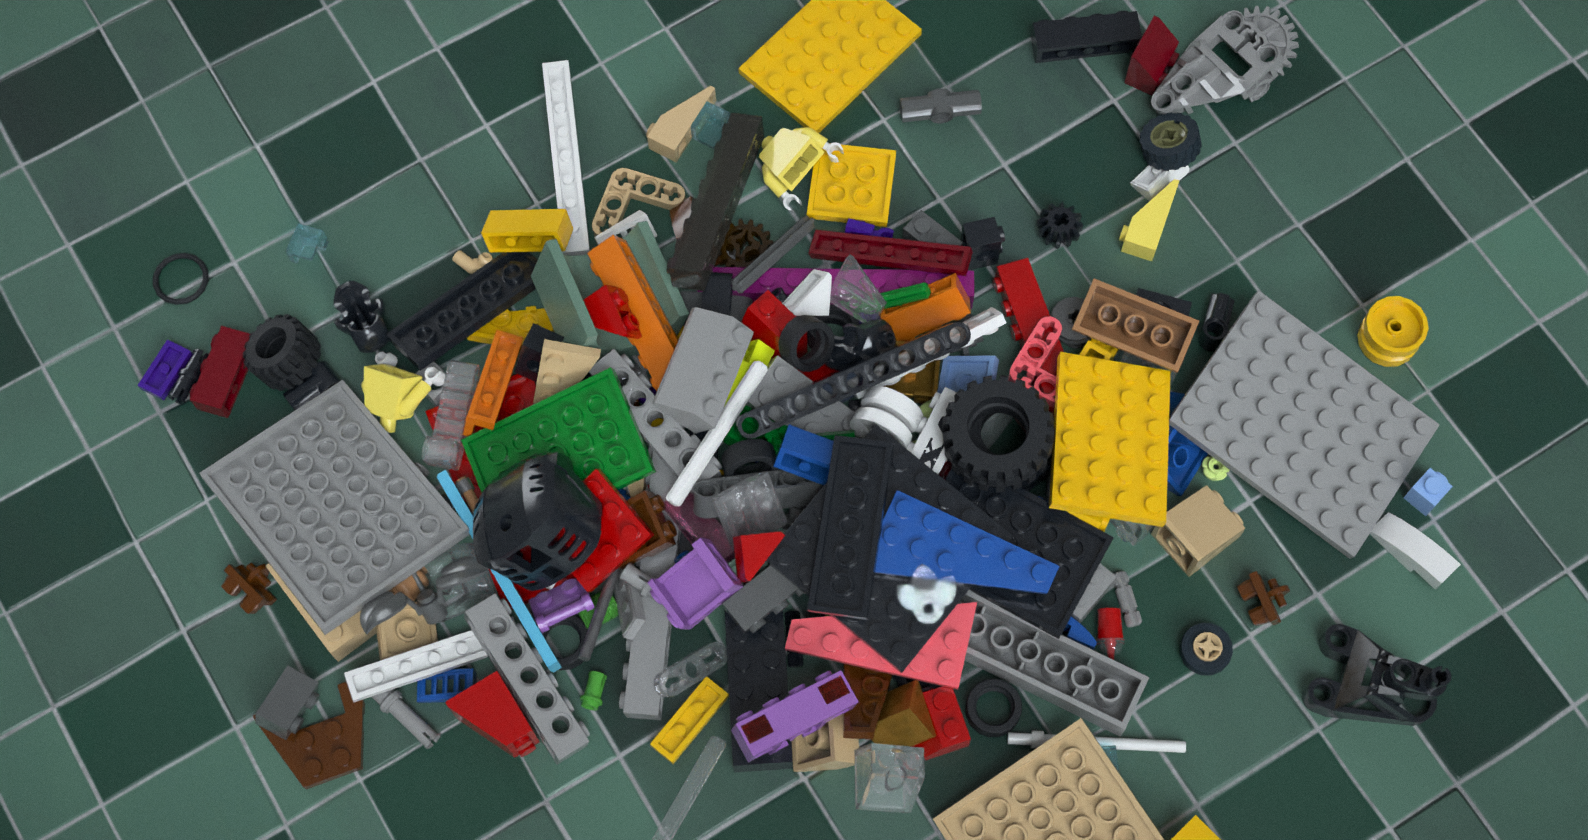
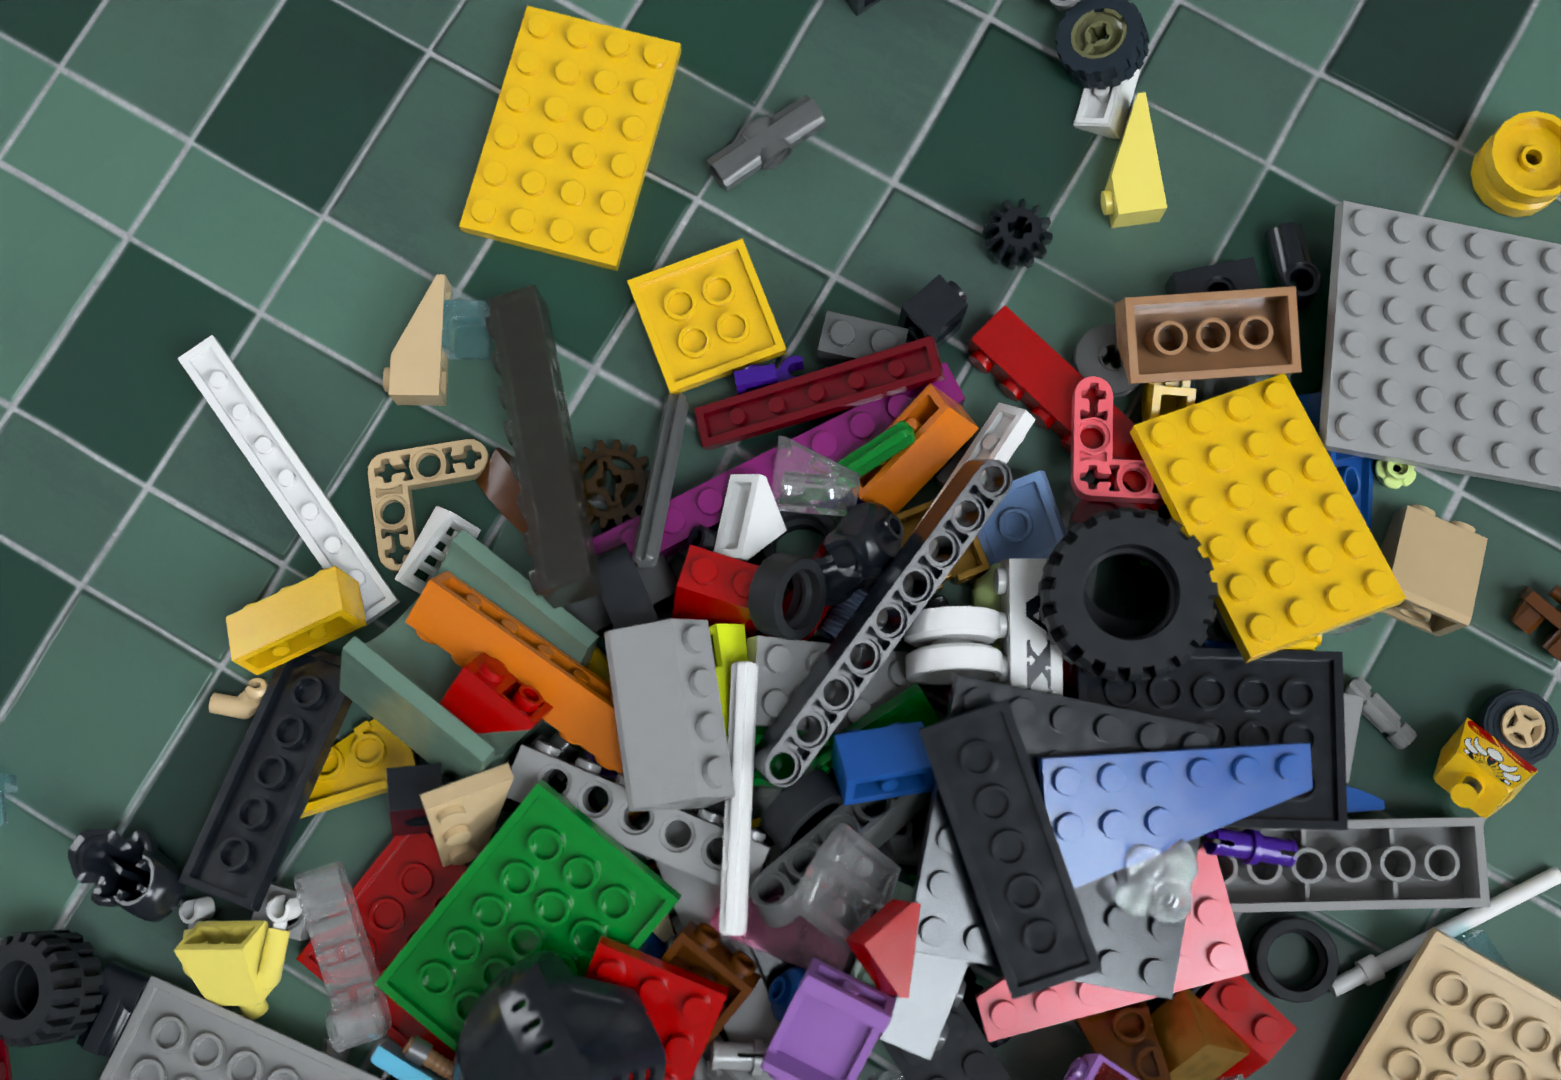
camera: 30 degrees left, 10 degrees up
orange fence [463,330,523,436] -> none
light yellow torso [759,127,844,213] -> none
red piece [1096,608,1125,660] -> none
none -> dark purple pin [1203,828,1298,868]
none -> yellow torso [1433,718,1538,819]

